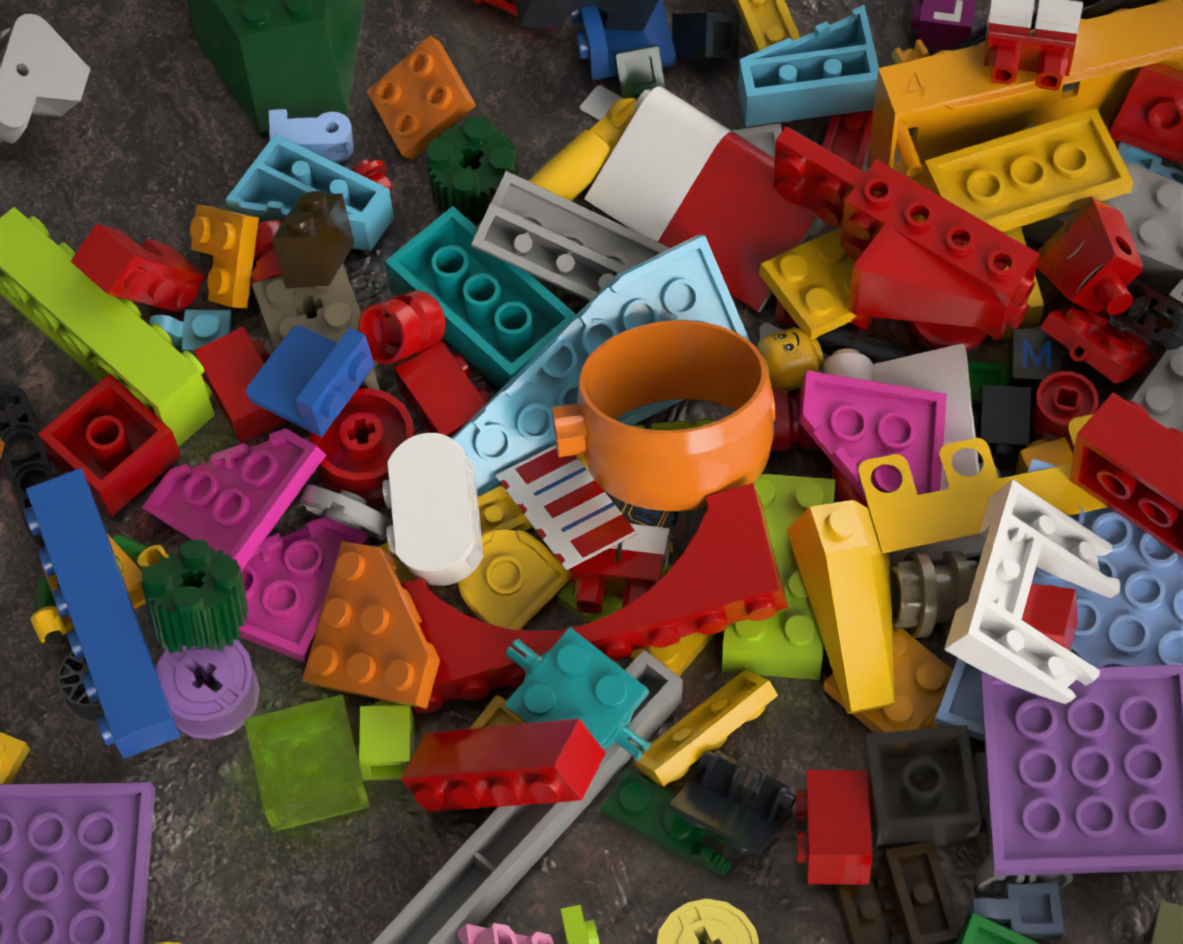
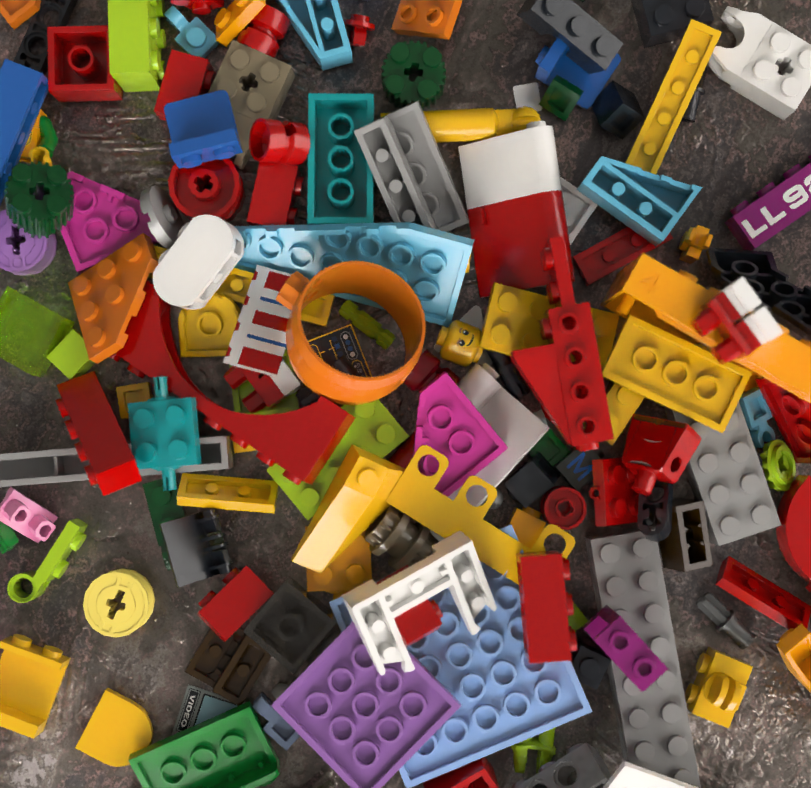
camera: 40 degrees right, 25 degrees up
dark pink plate [142,428,326,571] -> none
dark brown brick [272,191,355,289] -> none

